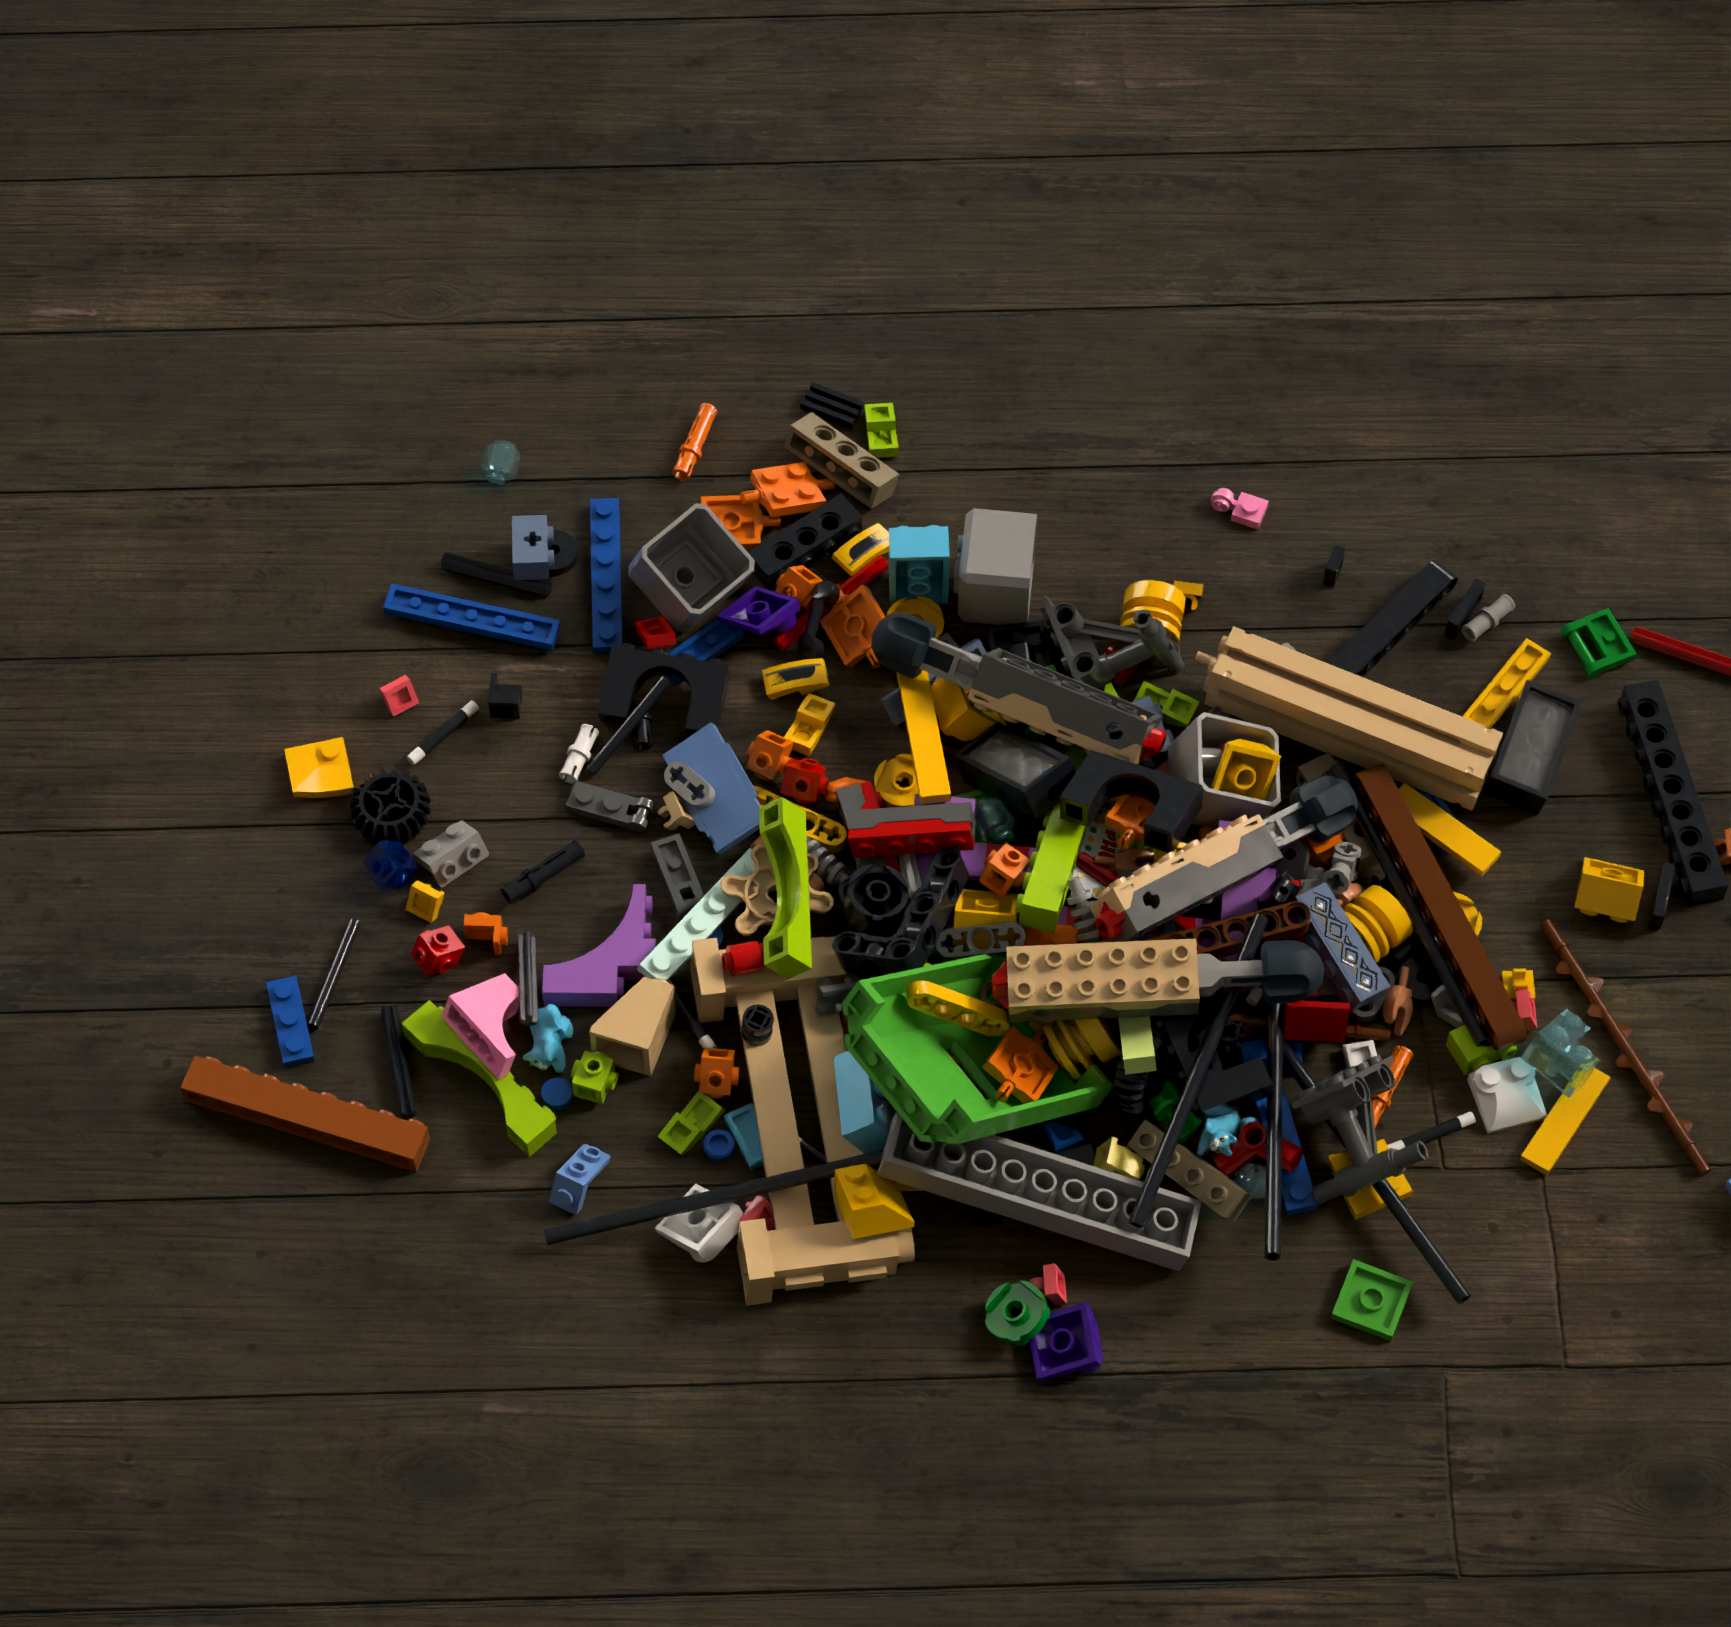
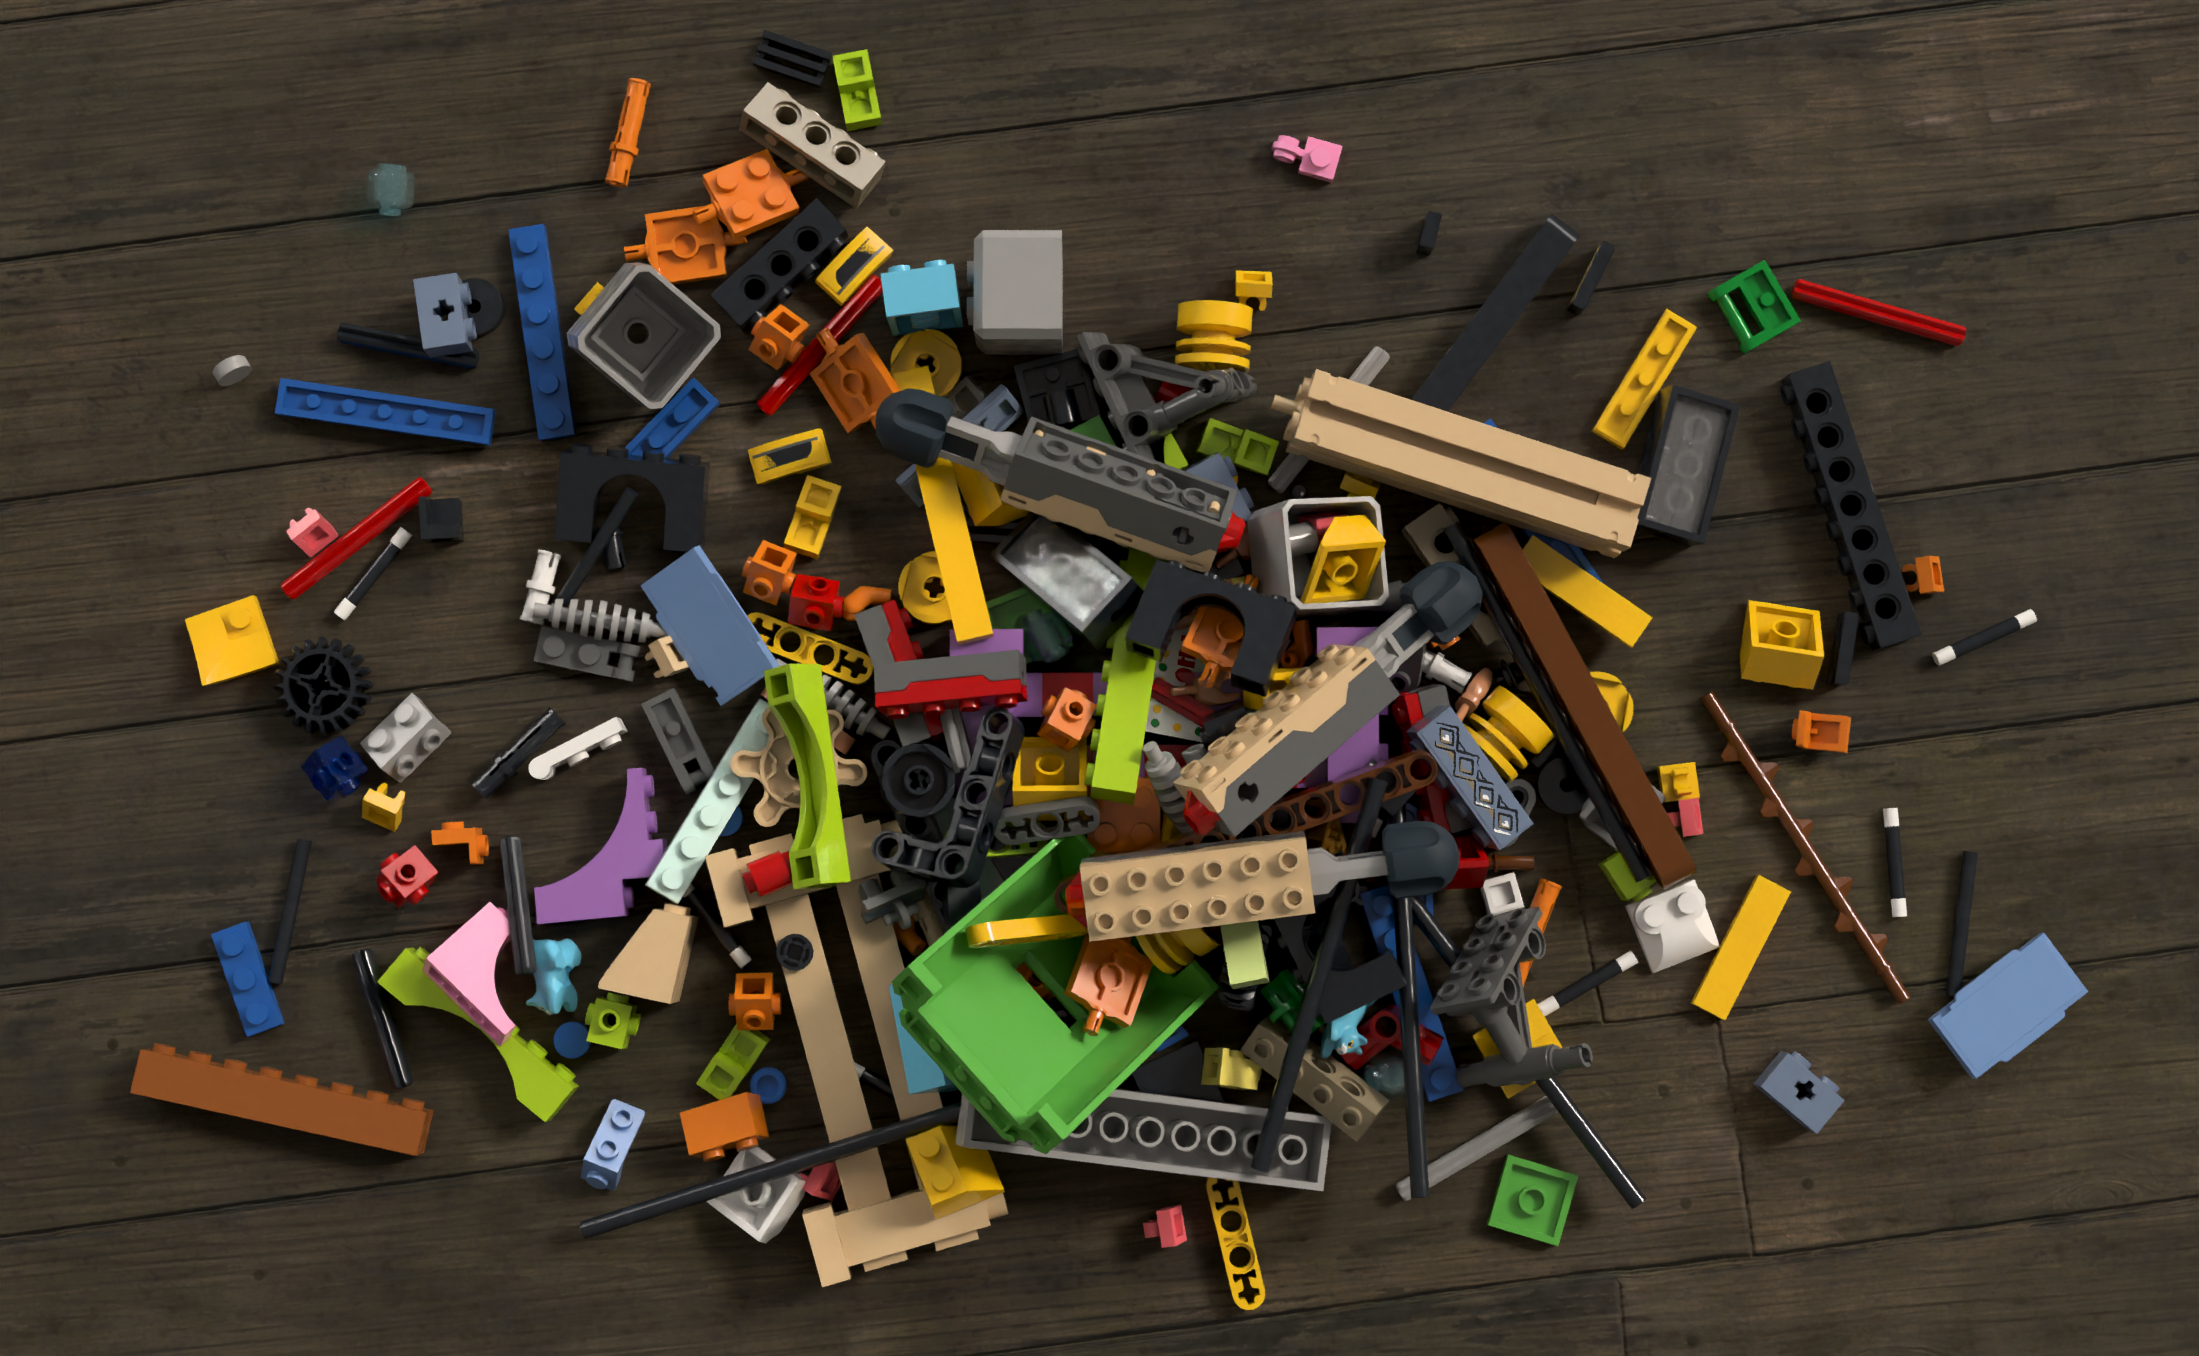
camera: 10 degrees left, 25 degrees up
red plate [635,616,677,650] -> none
light grey beam [664,761,715,809] -> none
dark purple slope [716,586,800,636] -> none
medium azure tile [724,1103,764,1171] -> none
black bar [797,580,840,659] -> none
green plate [985,1281,1051,1346] -> none
dark purple slope [1030,1302,1103,1381] -> none
black piece [1257,870,1305,910] -> none
light grey connector [1322,842,1362,894] -> none
nougat hand [1383,967,1413,1036] -> none
light grey pin [1461,594,1515,642] -> none
clear light blue brick [1521,1009,1601,1097] -> none
none -> light grey tile [213,355,252,386]
none -> red axle [280,477,432,599]
none -> white plate [528,717,628,780]
none -> light grey piece [533,599,667,642]
none -> orange brick [680,1092,769,1162]
none -> yellow beam [1206,1177,1265,1310]
none -> light grey axle [1396,1096,1558,1201]
none -> sand blue brick [1753,1051,1845,1134]
none -> orange bracket [1792,710,1851,753]
none -> black bar [1883,808,1907,917]

